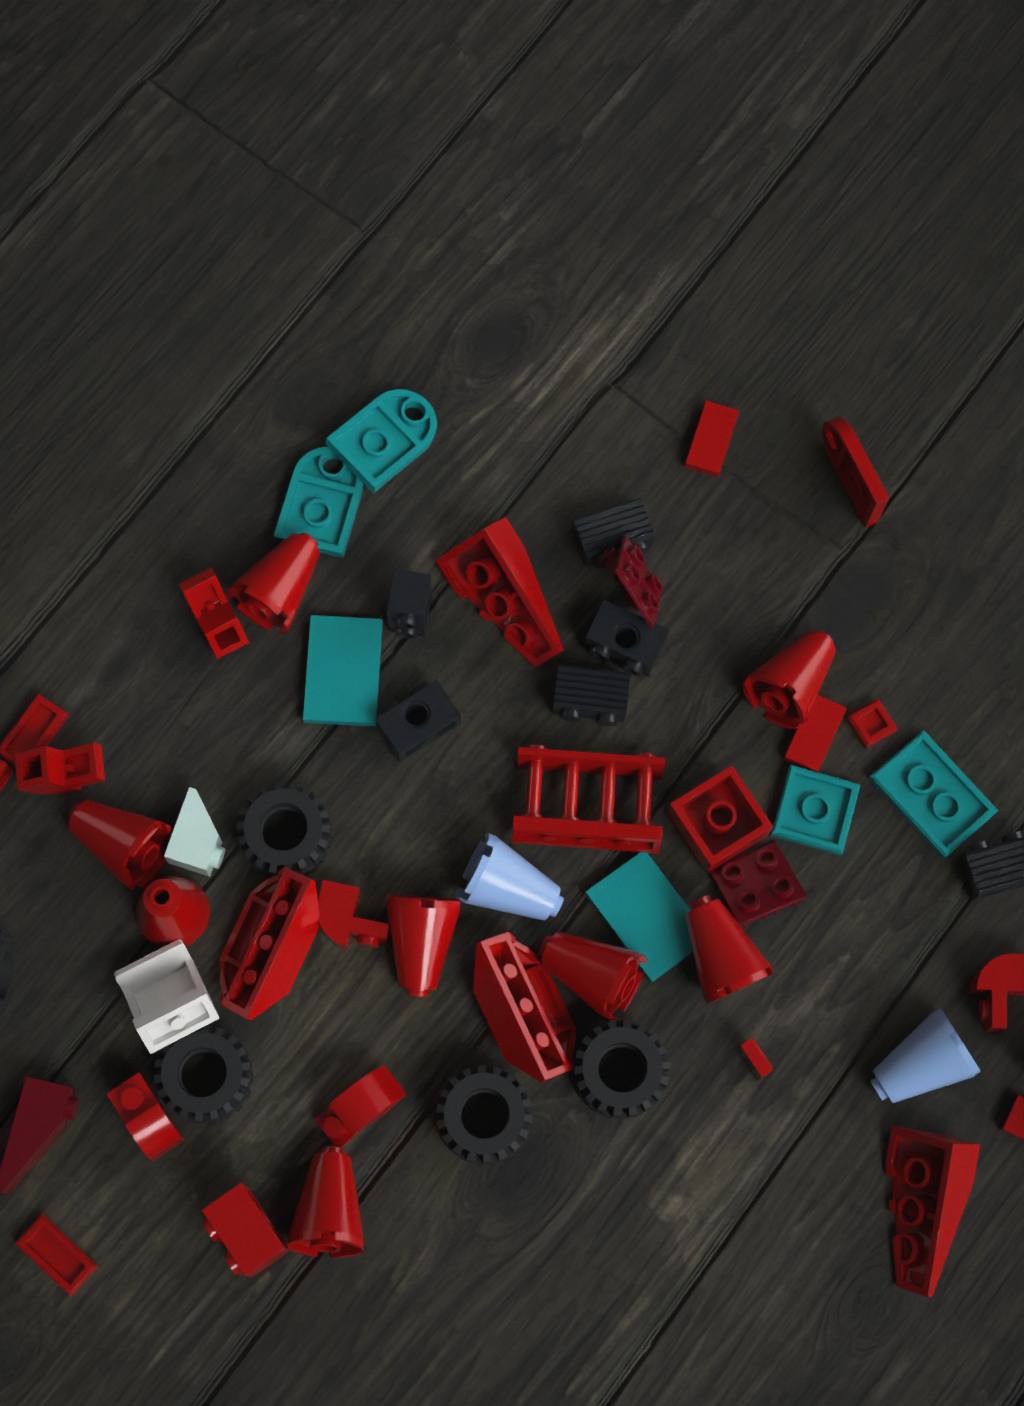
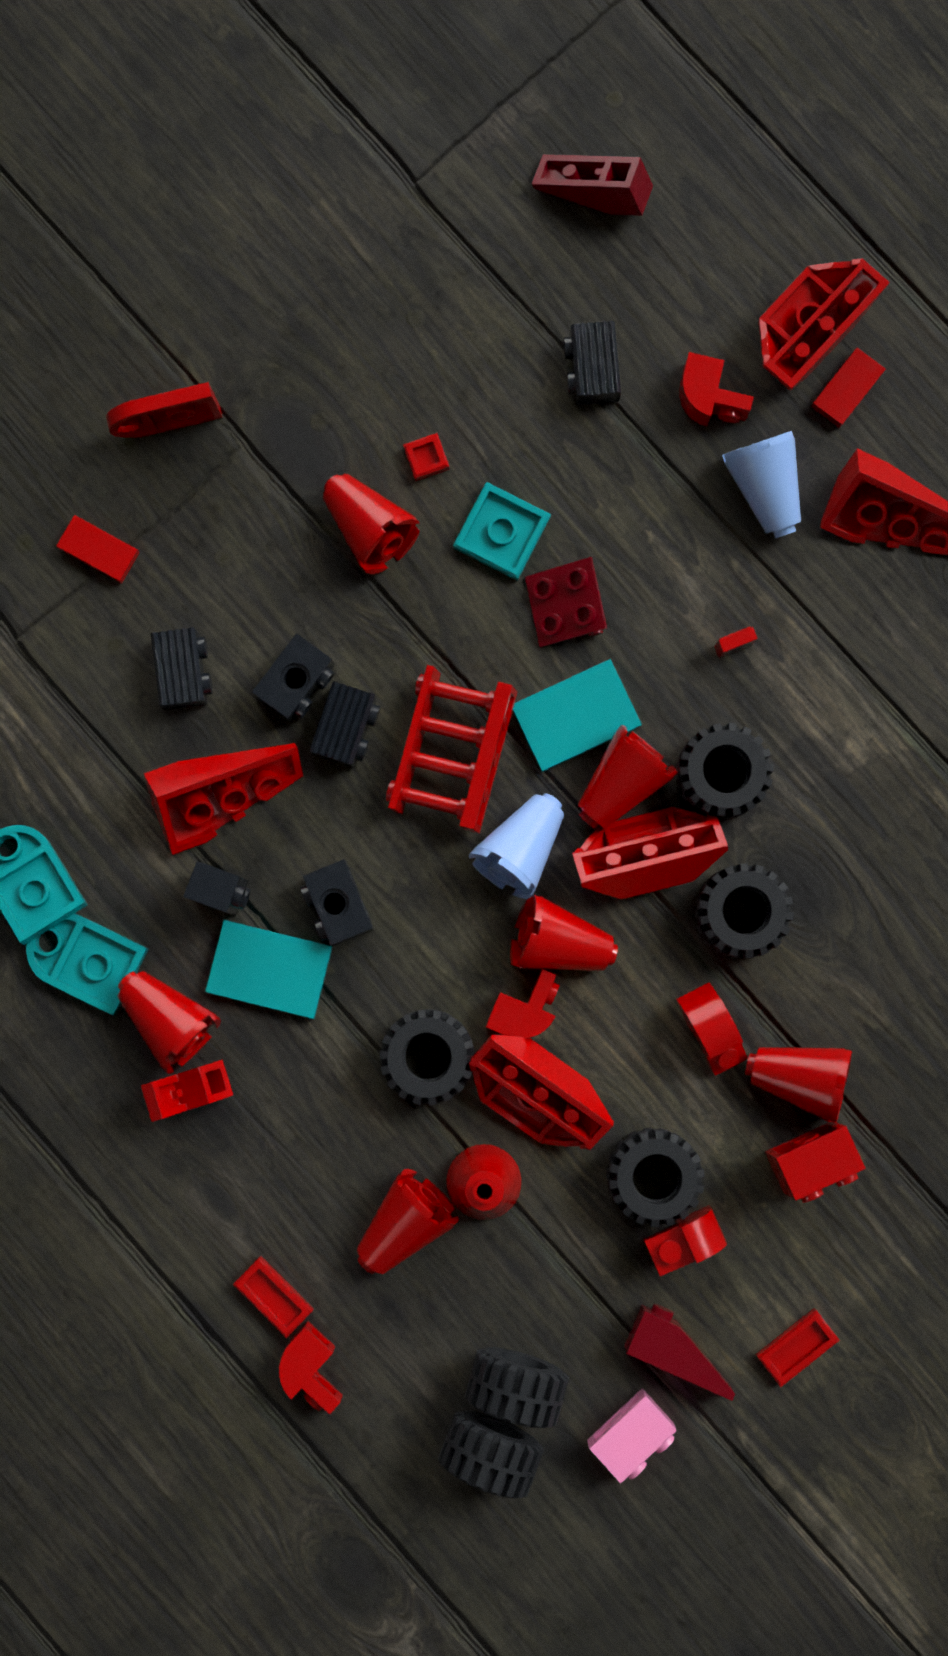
camera: 75 degrees left, 10 degrees up
red brick [15,743,105,794] -> none
white panel [114,939,219,1054] -> none
light aqua slope [164,787,225,877] -> none
dark red hinge [603,535,663,628] -> none
red brick [667,765,773,874] -> none
red cone [685,895,775,1005] -> none
red tile [784,695,847,772] -> none
teal tile [868,730,998,860] -> none

